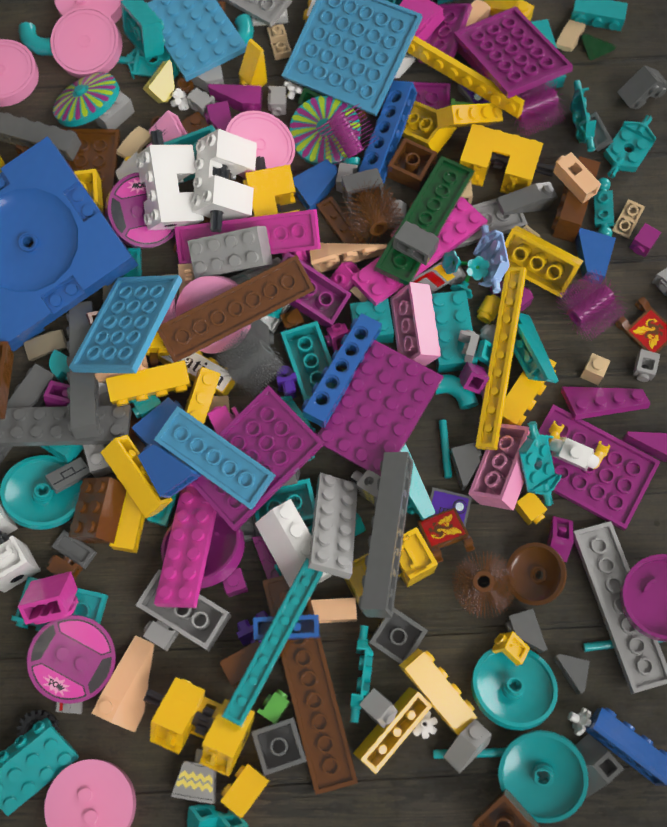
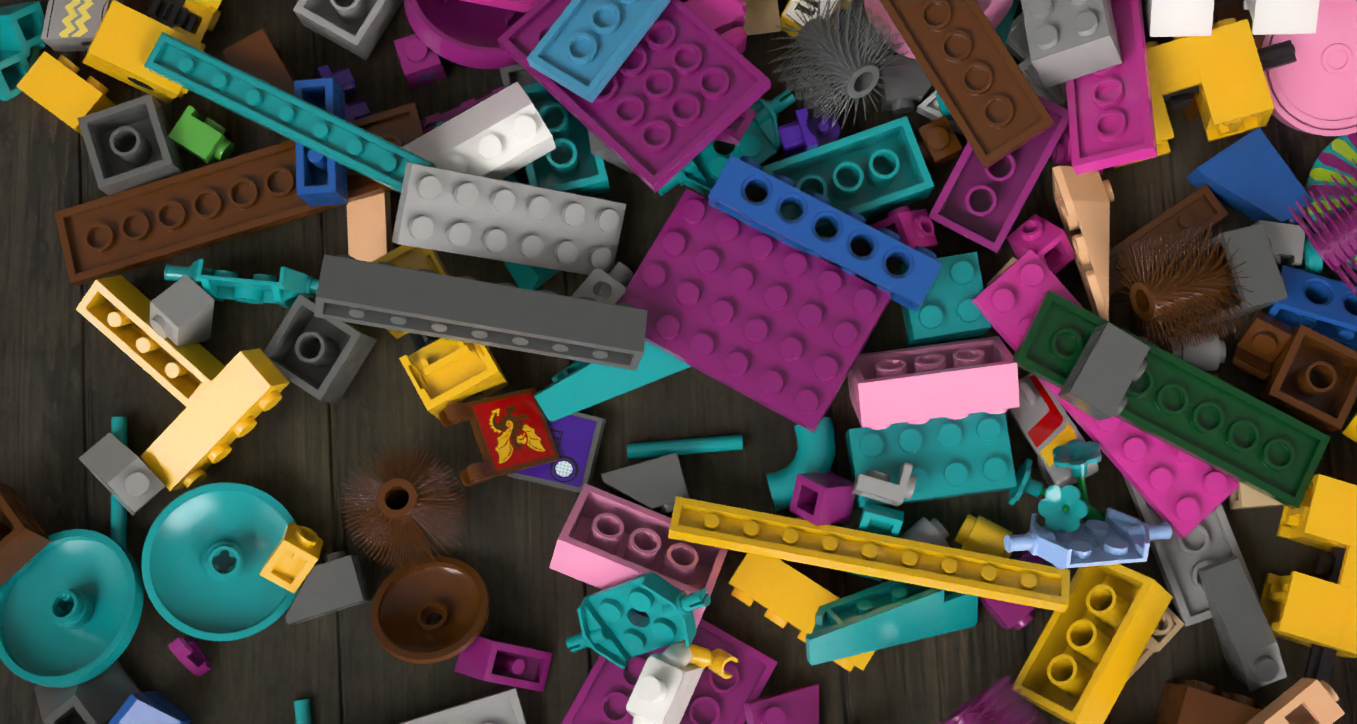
camera: 90 degrees right, 10 degrees up
white plant [413,711,437,739] -> none
yellow brick [514,493,548,525] -> none
dark grey slope [552,654,590,695] -> none
white plant [568,708,591,736] -> none
none -> magenta tile [167,637,212,676]
none -> reddish brown bracket [1231,310,1293,380]

